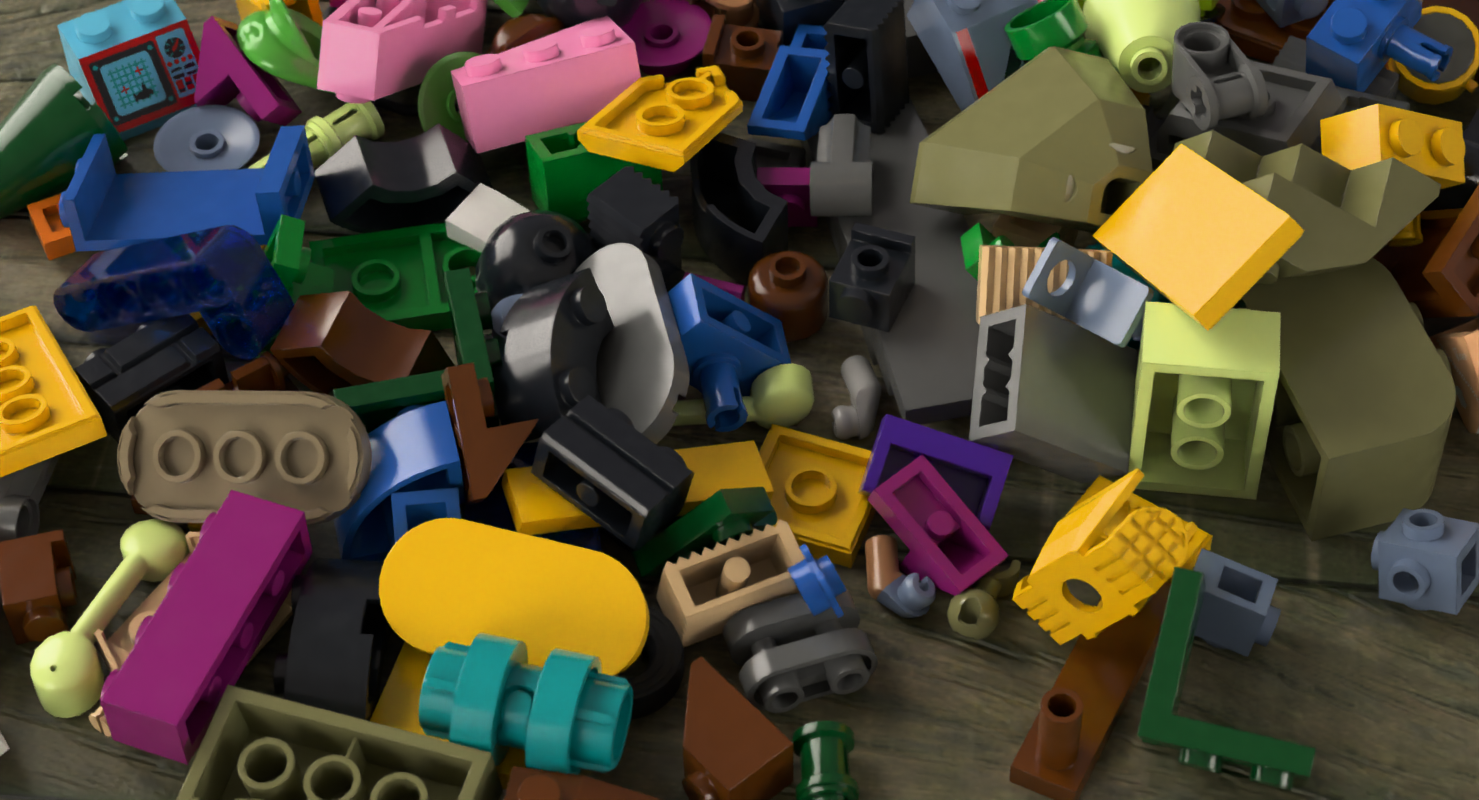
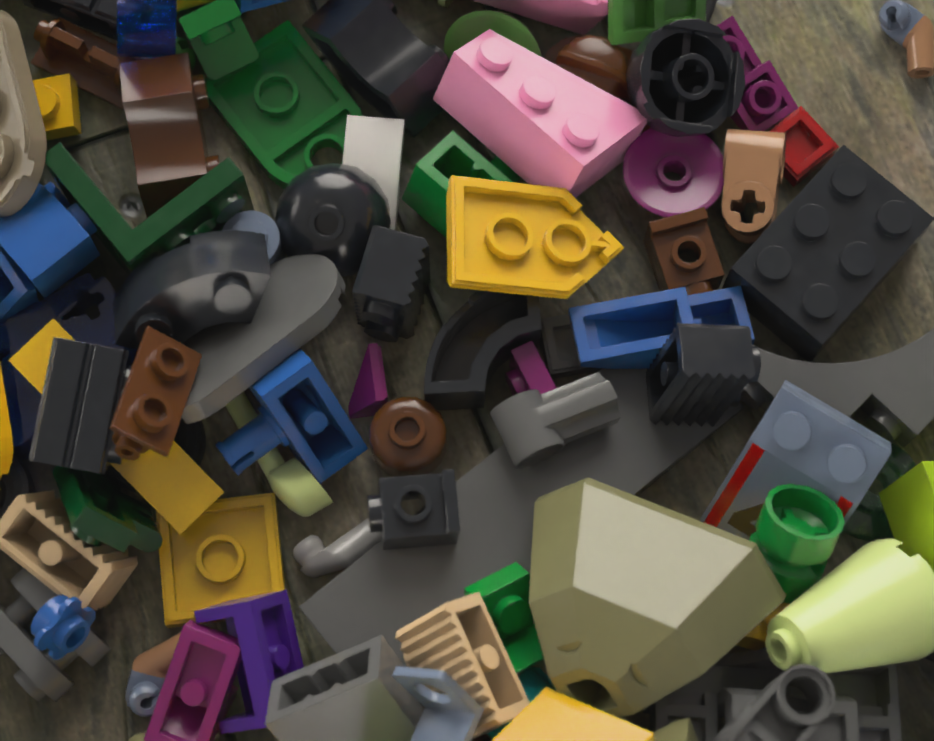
camera: 60 degrees right, 25 degrees up
reddish brown slope [441,362,539,505] -> none
none -> reddish brown hinge [110,326,202,460]

